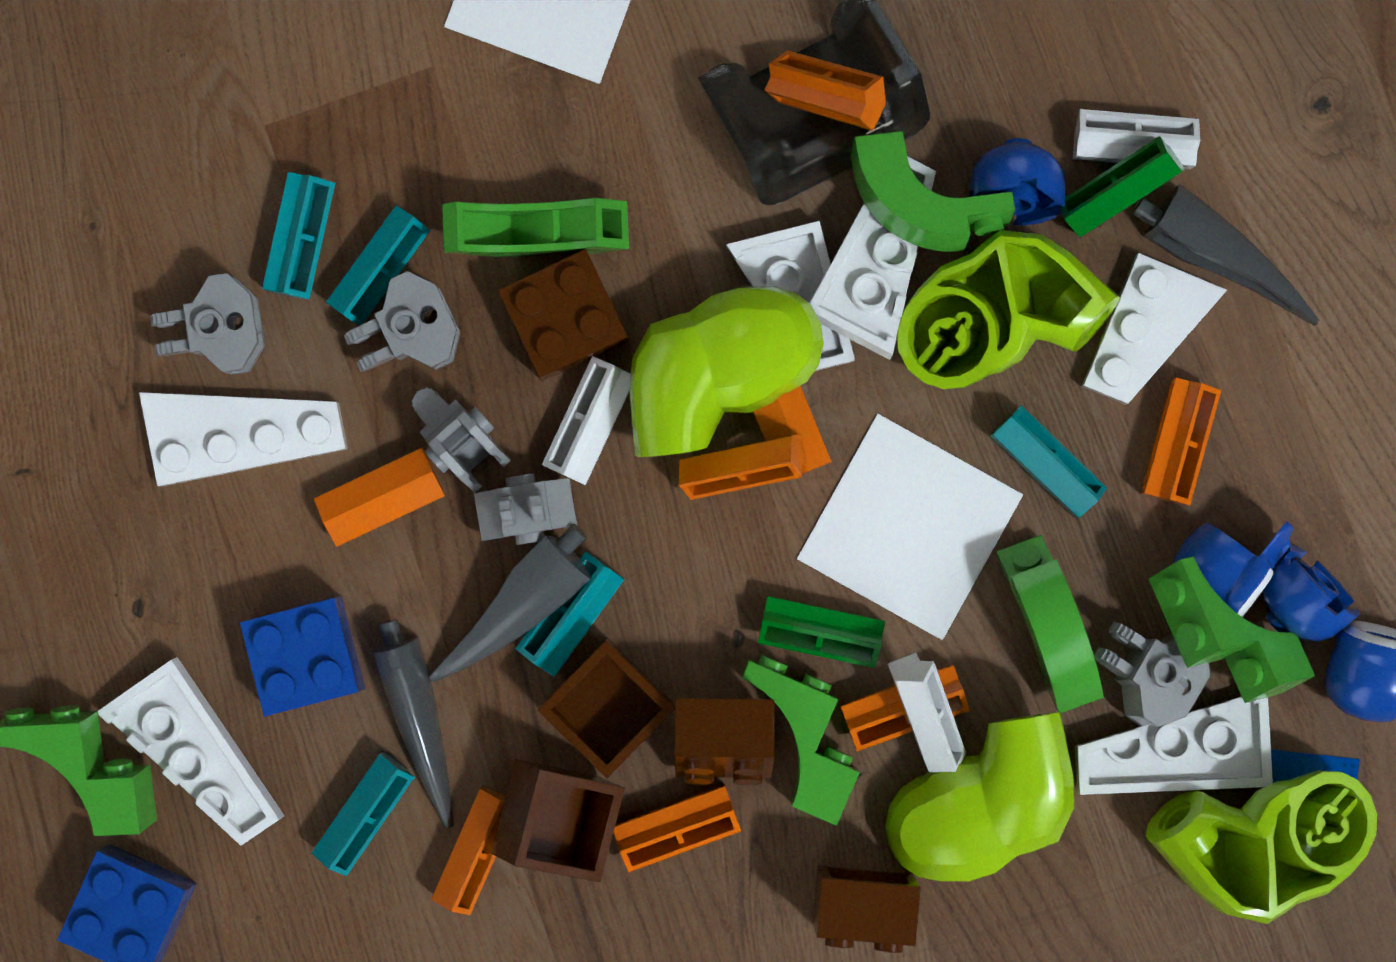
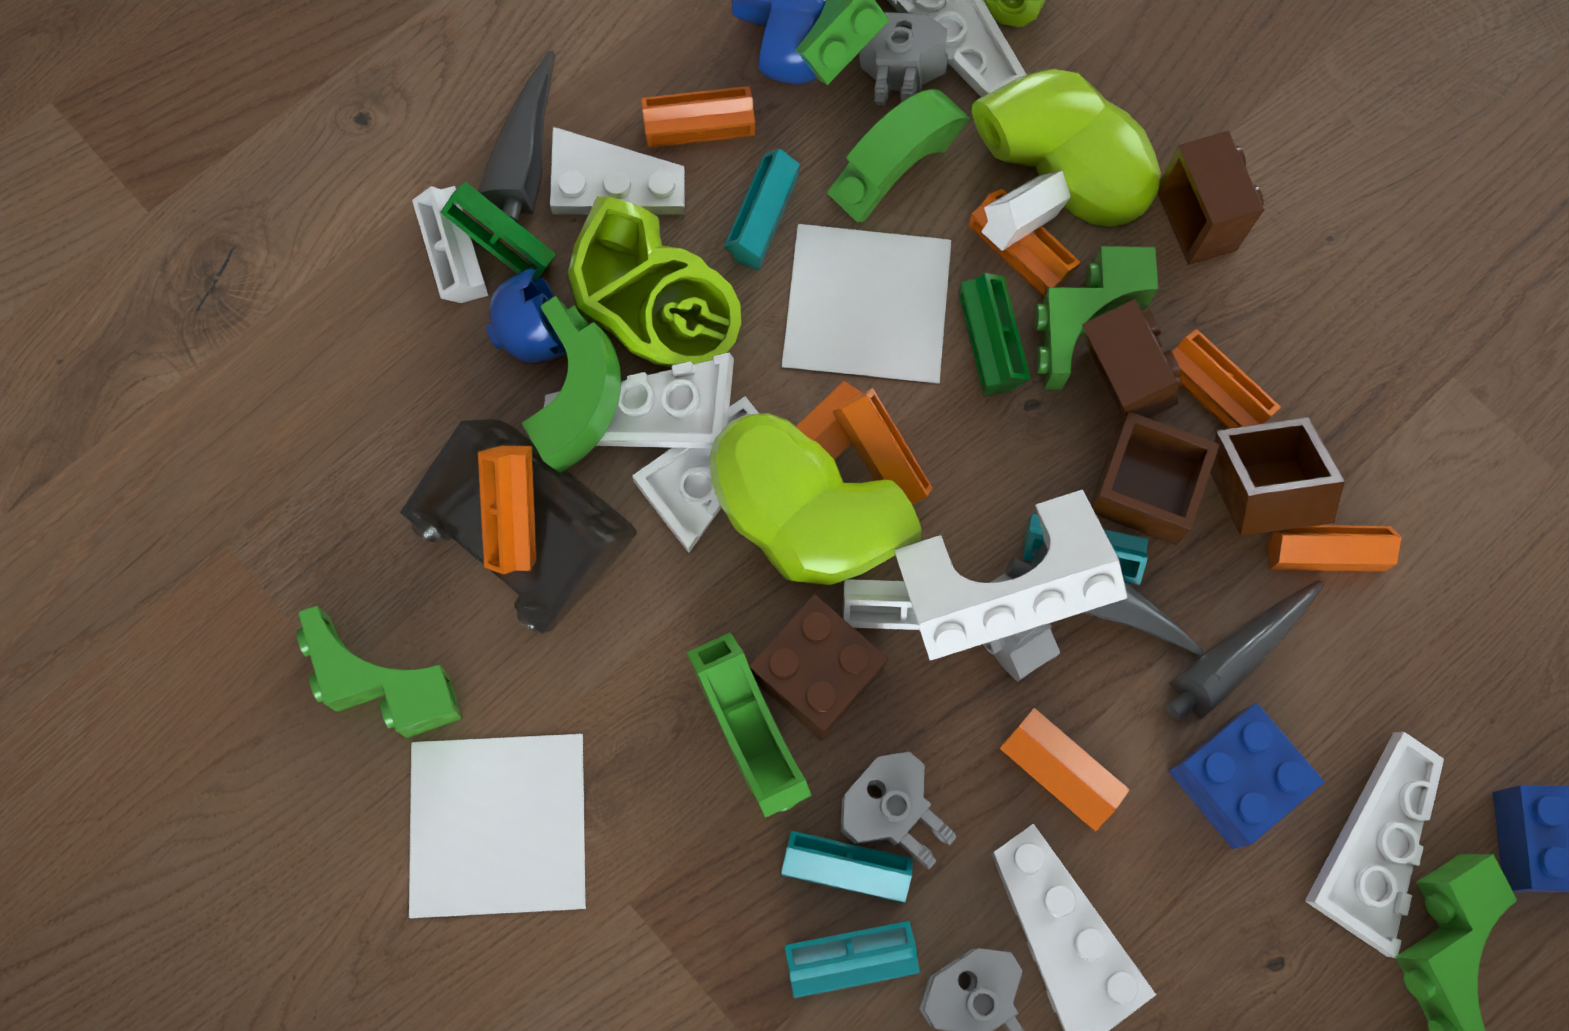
camera: 120 degrees left, 15 degrees down
teal piece [311,751,415,876] -> none
light grey hinge [411,387,511,493] -> none
none -> white arch [894,490,1127,660]

